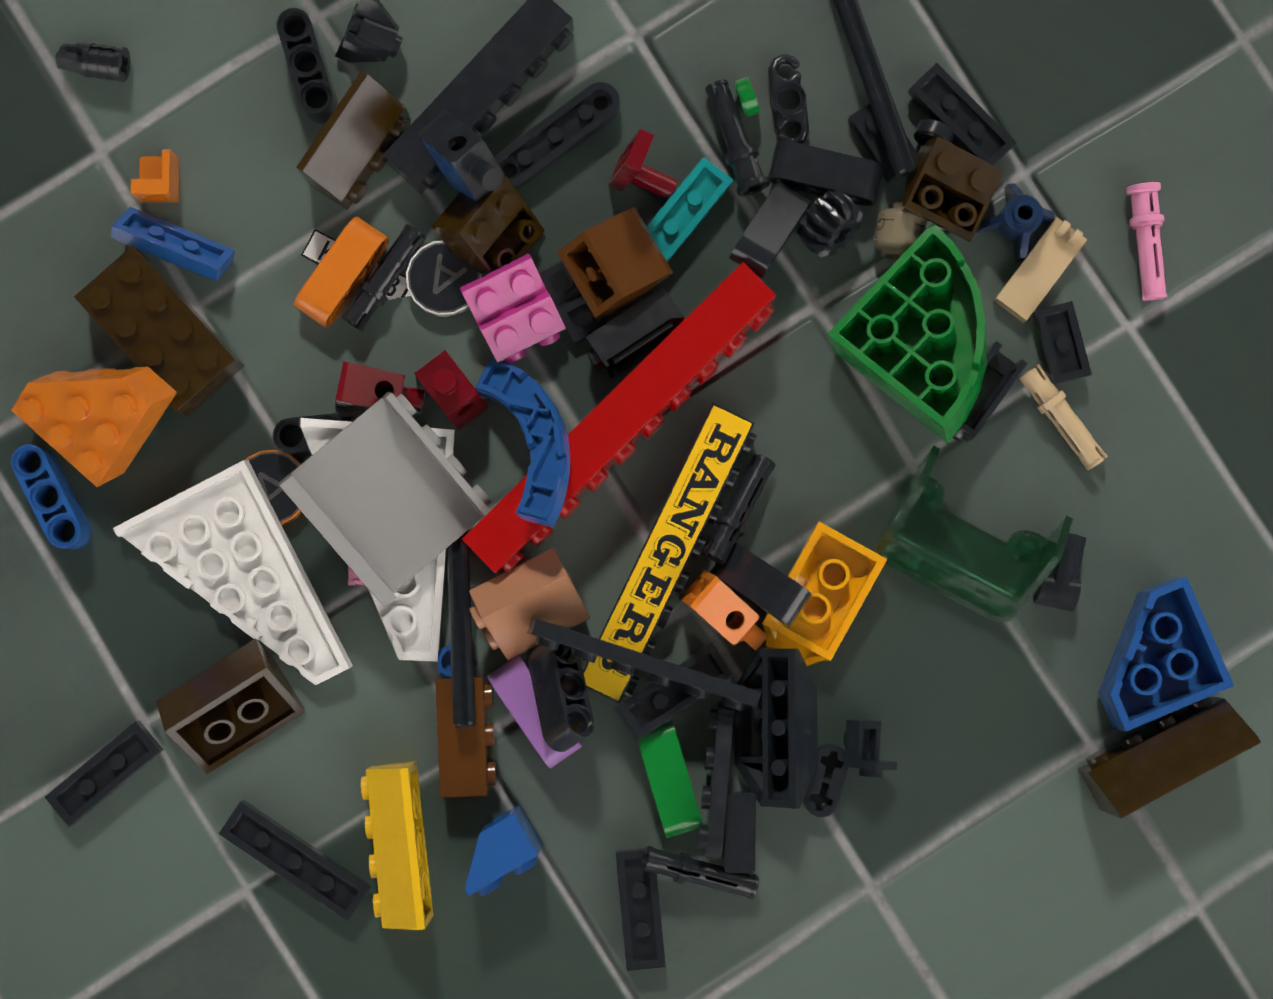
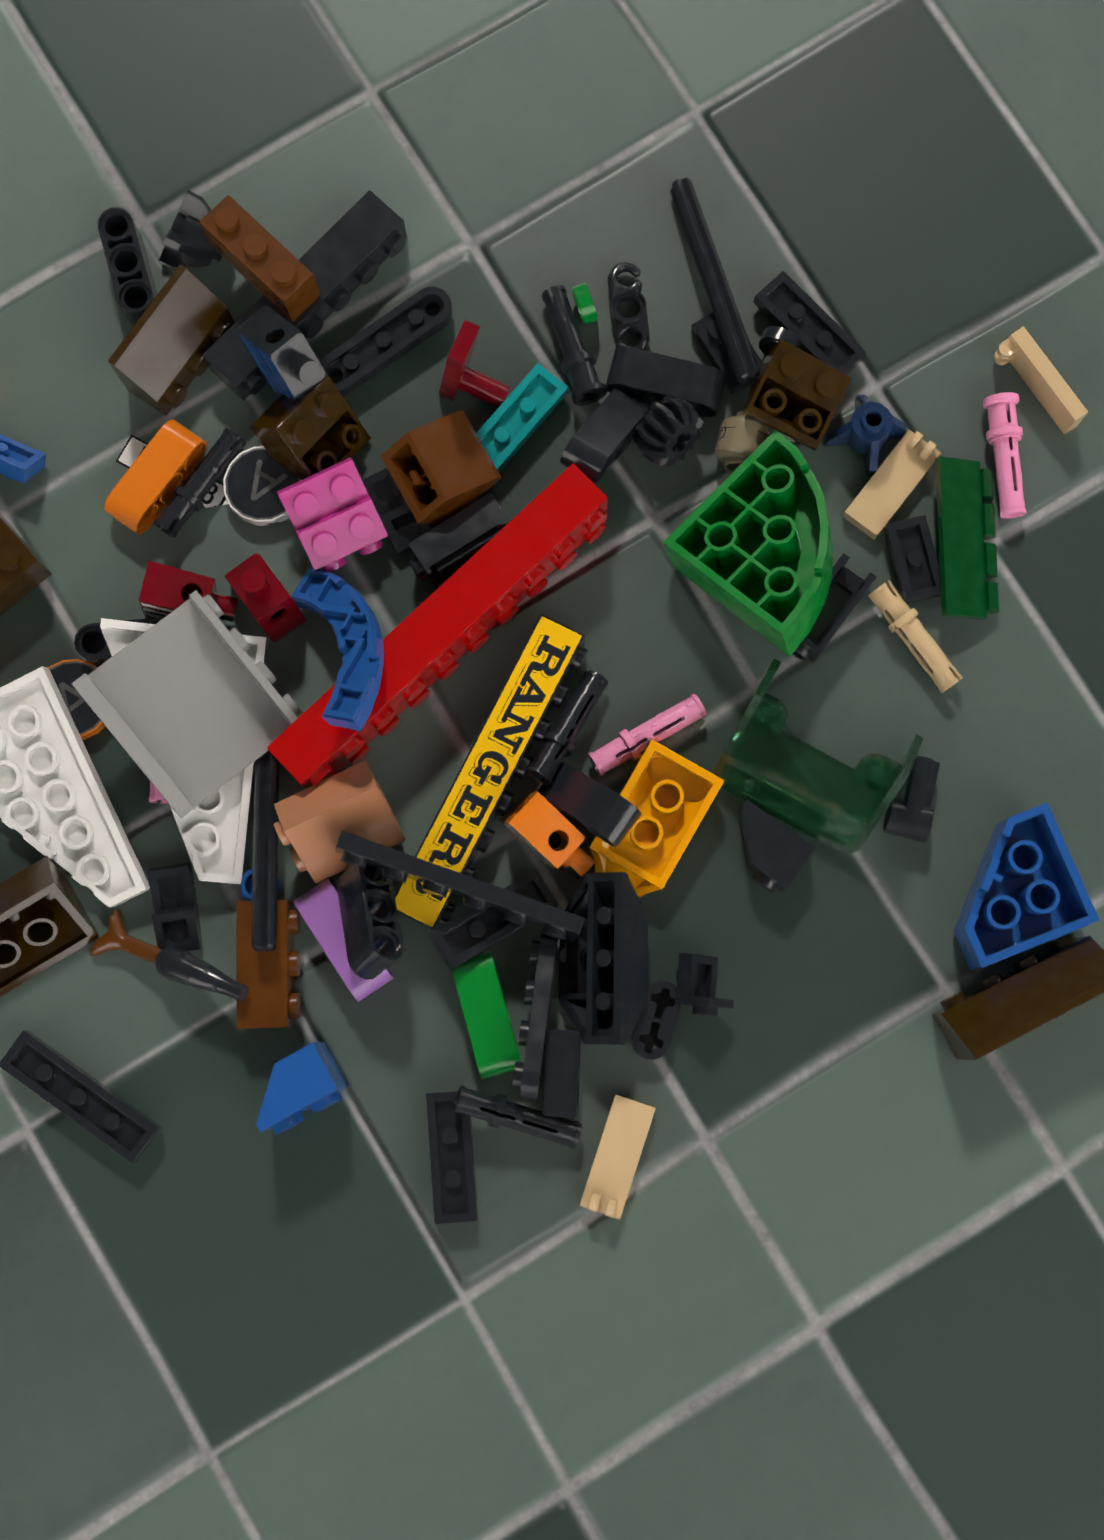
camera: 10 degrees right, 5 degrees down
yellow slope [361,761,434,930] -> none
none -> black piece [90,909,249,1001]
none -> black slope [147,862,202,951]
none -> reddish brown brick [199,195,321,322]
none -> tan hinge [579,1094,656,1219]
none -> bright pink pin [588,693,707,776]
none -> black slope [738,799,815,892]
none -> dark green windscreen [935,456,999,620]
none -> tan hinge [993,326,1088,435]

